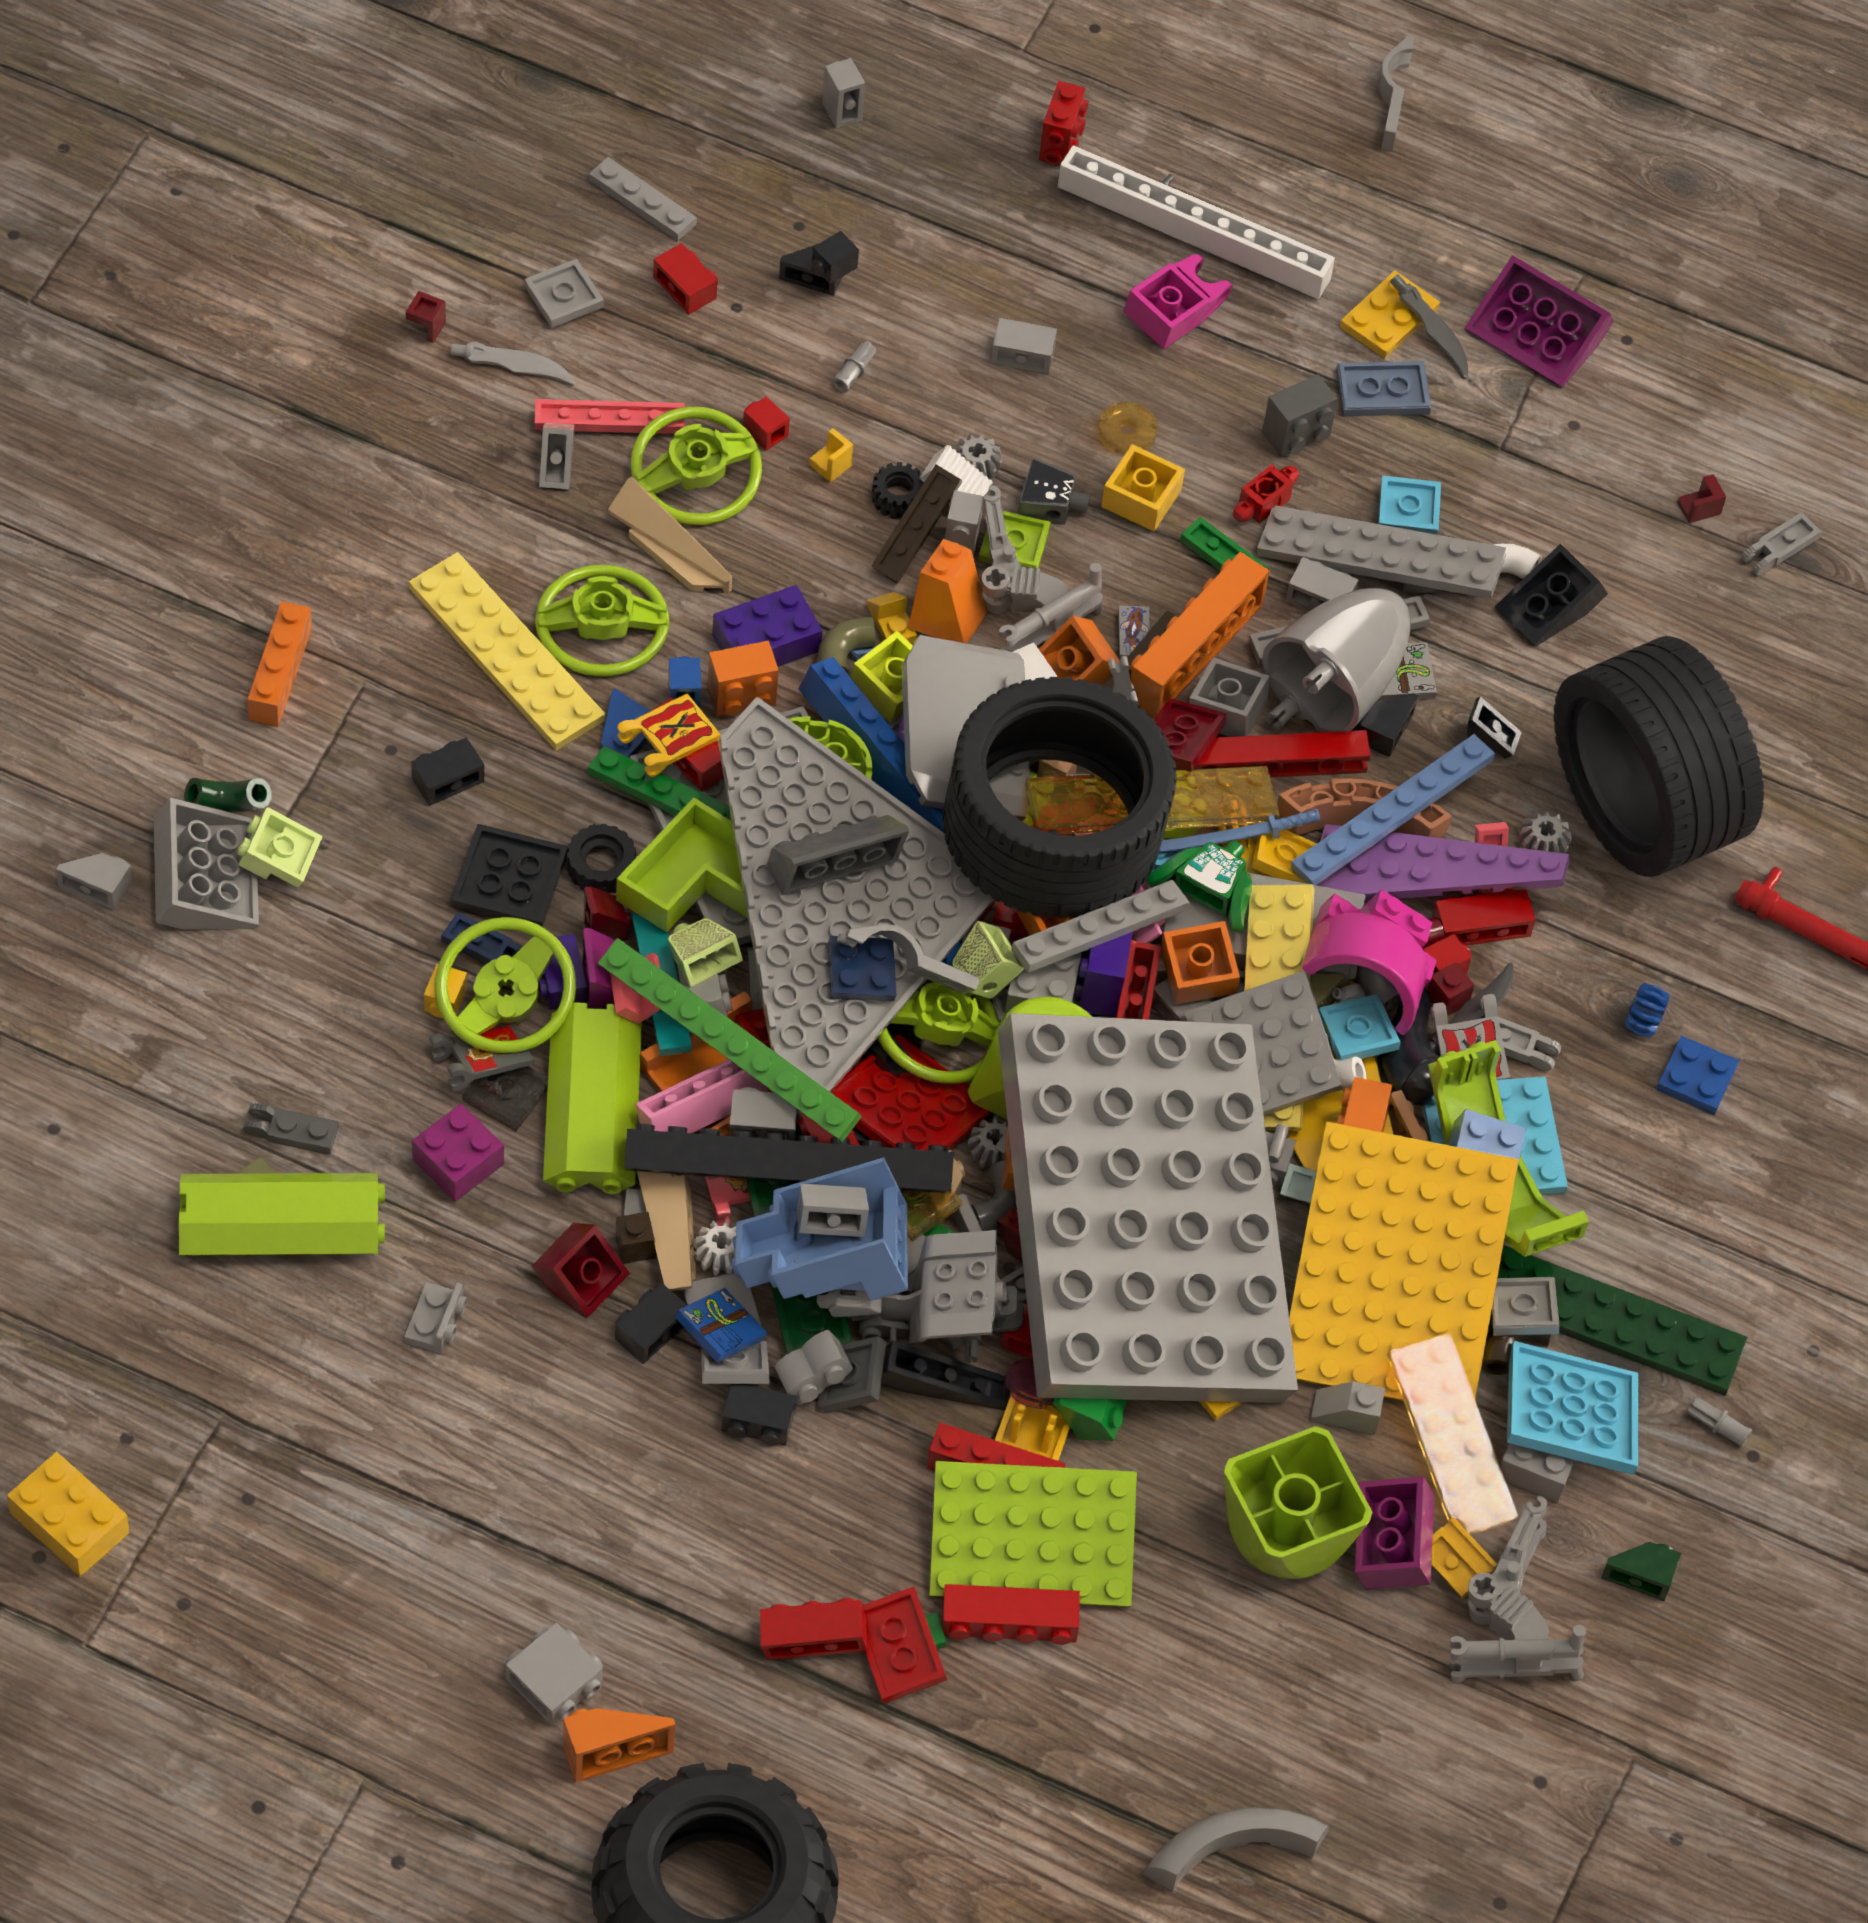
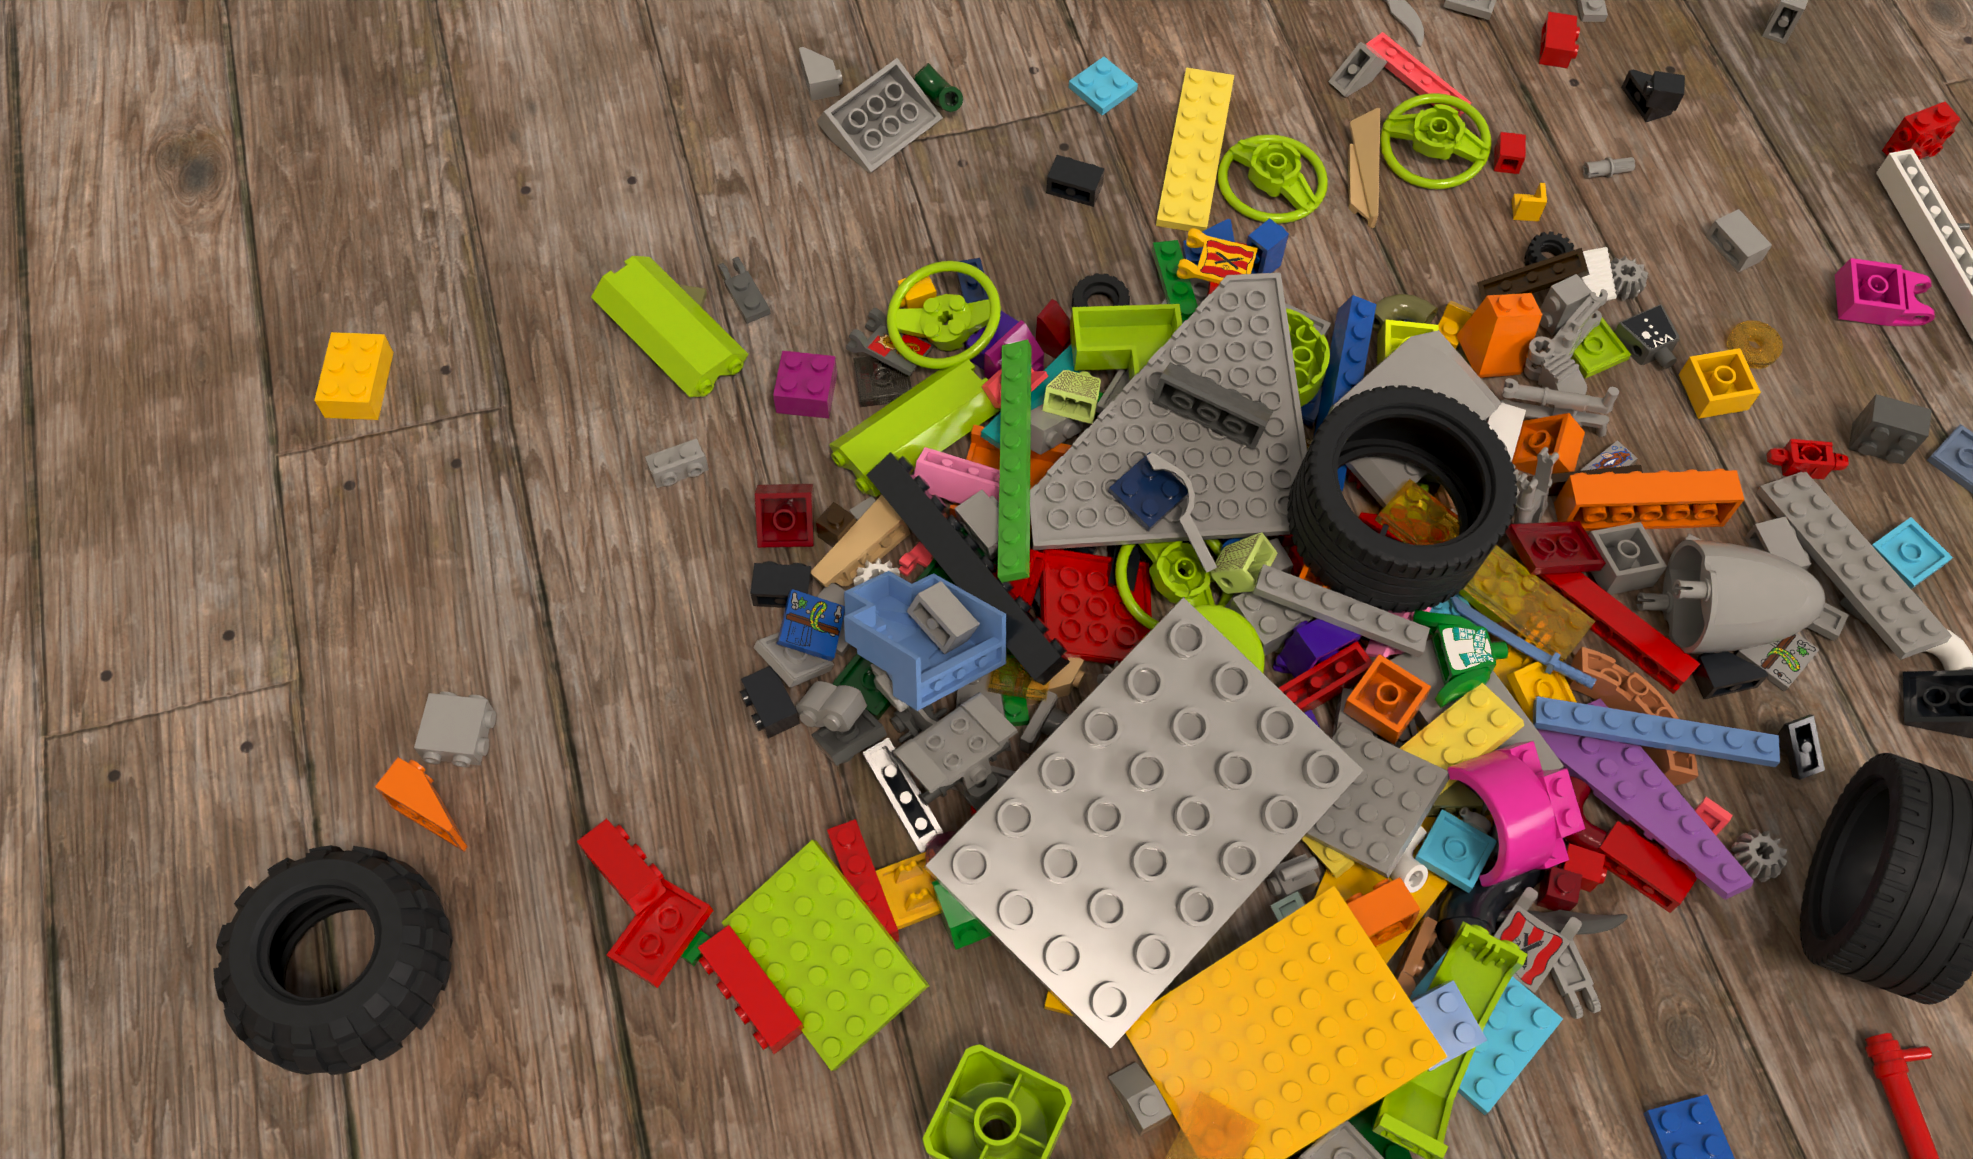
camera: 55 degrees right, 5 degrees up
yellowish green plate [236,807,323,888] -> none
orange brick [247,601,312,727] -> none
black plate [451,824,568,927] -> none
orange brick [707,640,779,717] -> none
dark purple brick [712,585,823,667] -> none
green plate [1180,517,1269,571] -> none
blue gear [1624,983,1670,1038] -> none
none -> medium azure plate [1069,57,1138,115]

